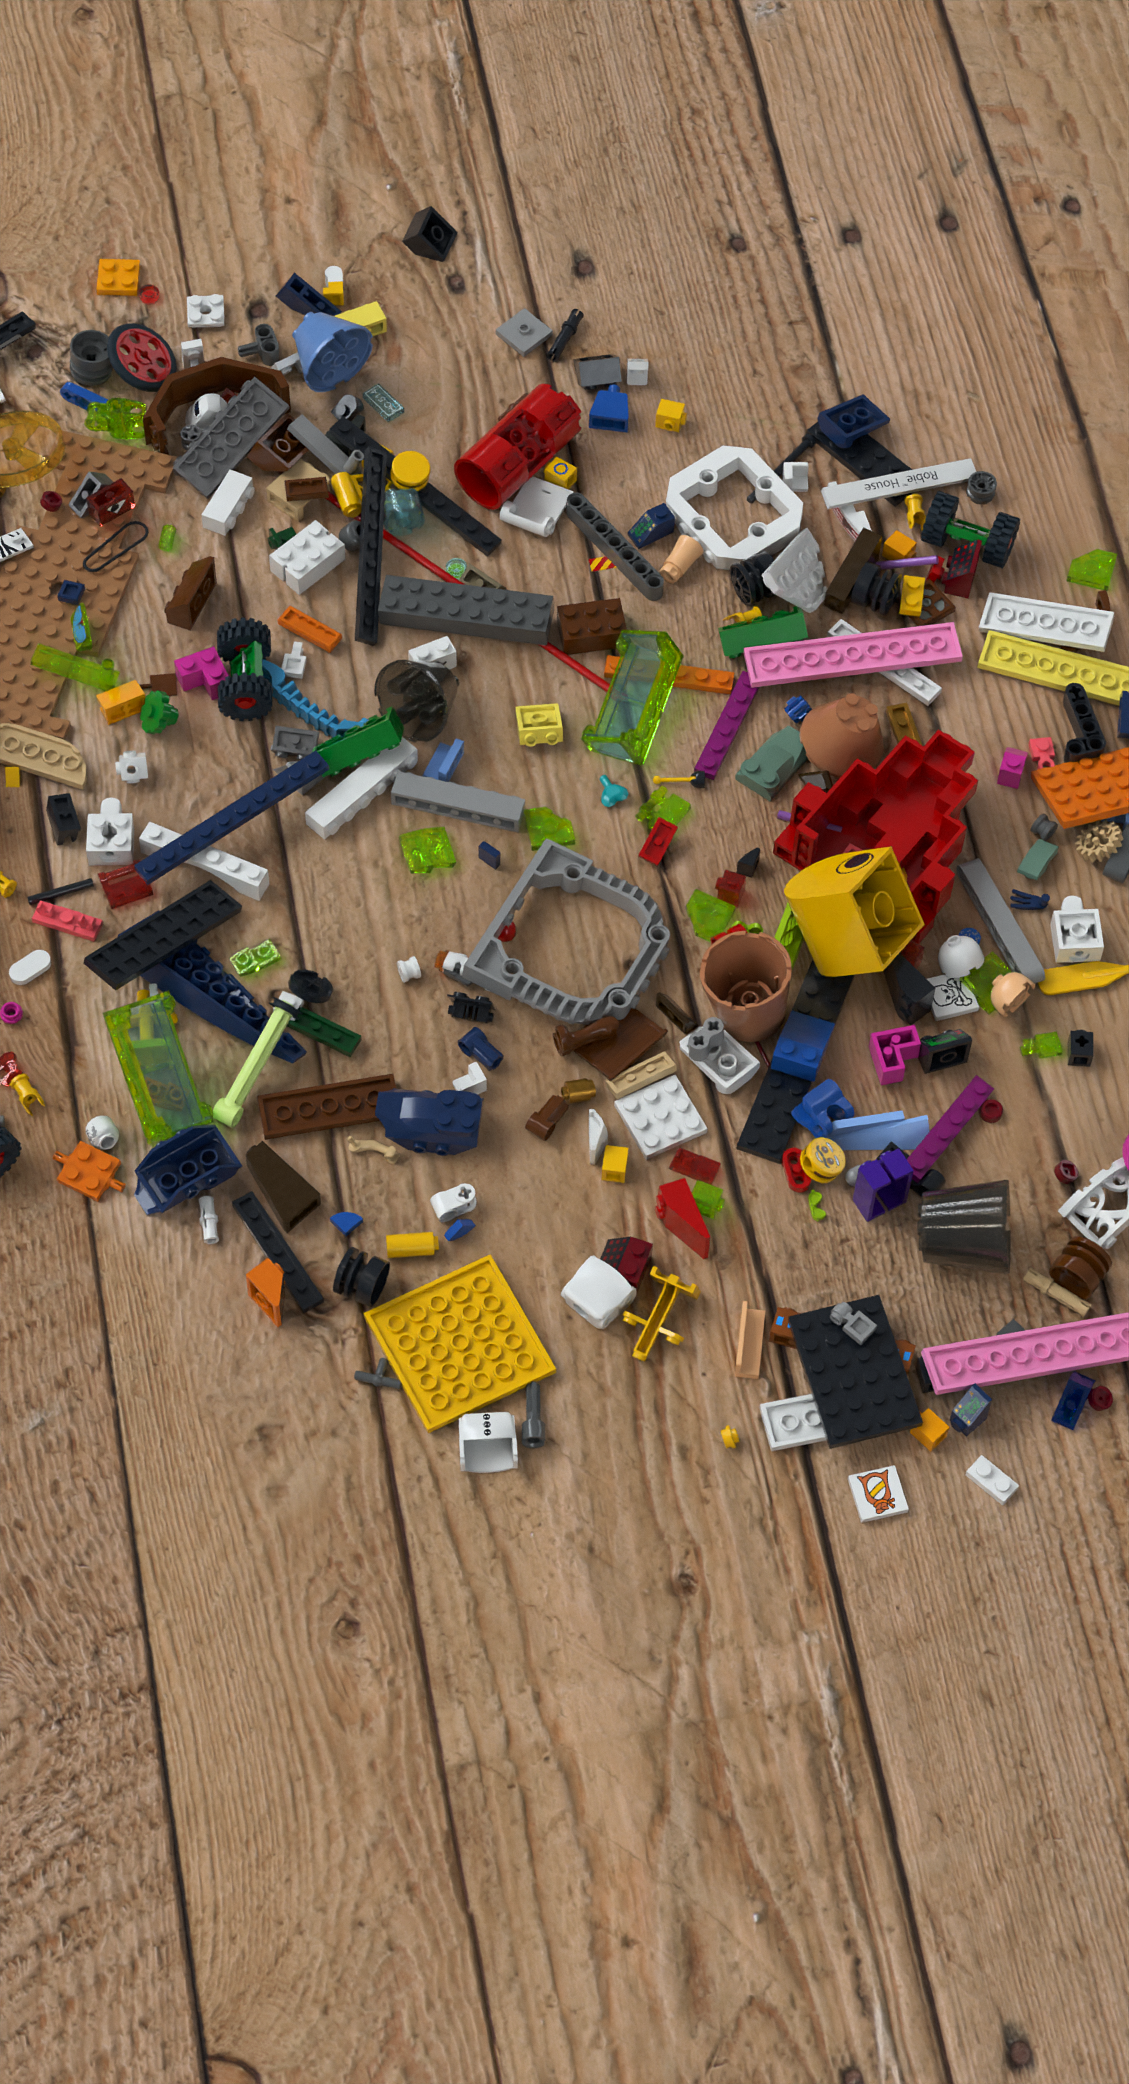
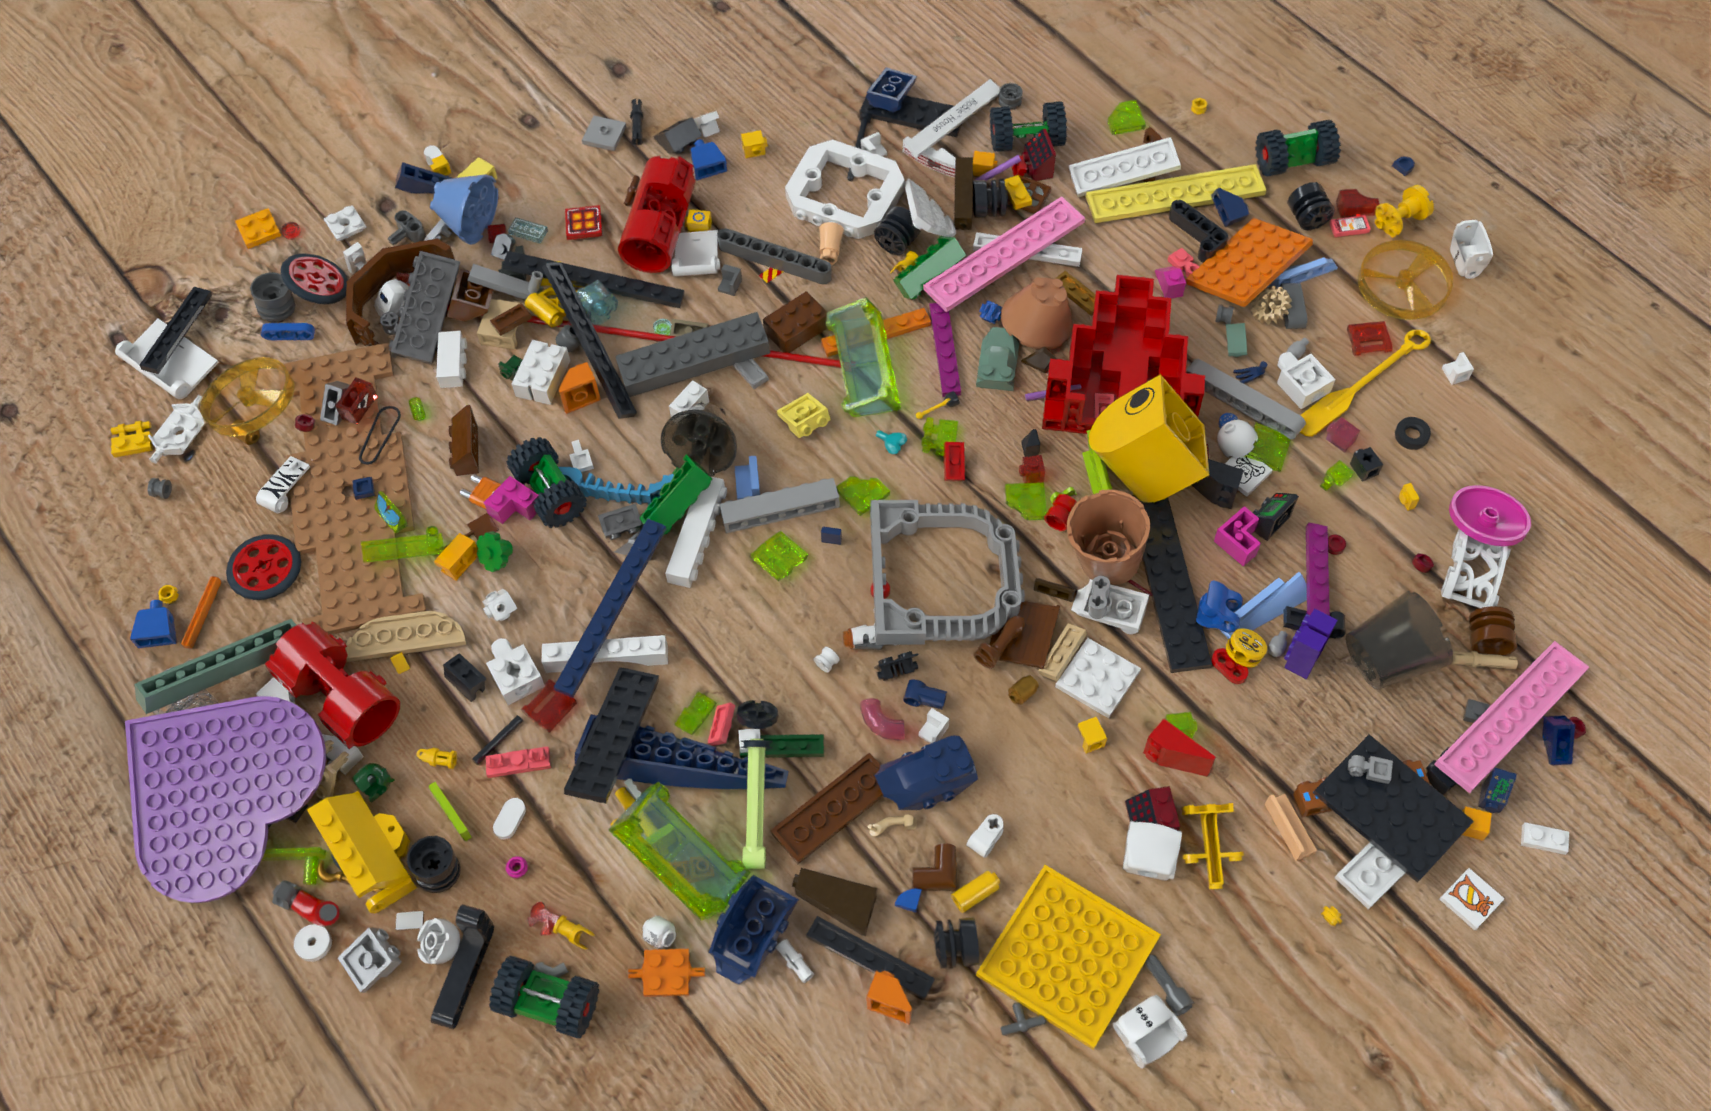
camera: 25 degrees left, 0 degrees up
clear neon green piece [84,398,147,440] -> none
orange plate [278,606,342,653] -> none
yellow head [390,451,430,492] -> none
black slope [402,206,458,262] -> none
blue tile [444,1219,476,1241] -> none
reddish brown piece [525,1095,569,1141] -> none
white slope [588,1109,608,1165] -> none
dark blue slope [628,503,675,549] -> none
clear red plate [669,1148,721,1186] -> none
blue slope [771,1011,835,1082] -> none
lime piece [808,1189,826,1222] -> none
yellow piece [904,494,926,531] -> none
light nougat cylinder [991,972,1035,1017] -> none
none -> orange piece [460,474,501,509]
none -> clear red plate [488,223,507,244]
none -> orange slope [559,362,601,414]
none -> tile [565,205,603,240]
none -> coral plate [707,702,736,746]
none -> dark grey panel [718,264,742,296]
none -> light grey tile [733,359,769,389]
none -> clear pink cylinder [860,698,905,741]
none -> reddish brown brick [913,843,957,891]
none -> light grey cylinder [1287,338,1309,359]
none -> clear pink brick [1326,417,1360,452]
none -> yellow plate [1399,483,1420,511]

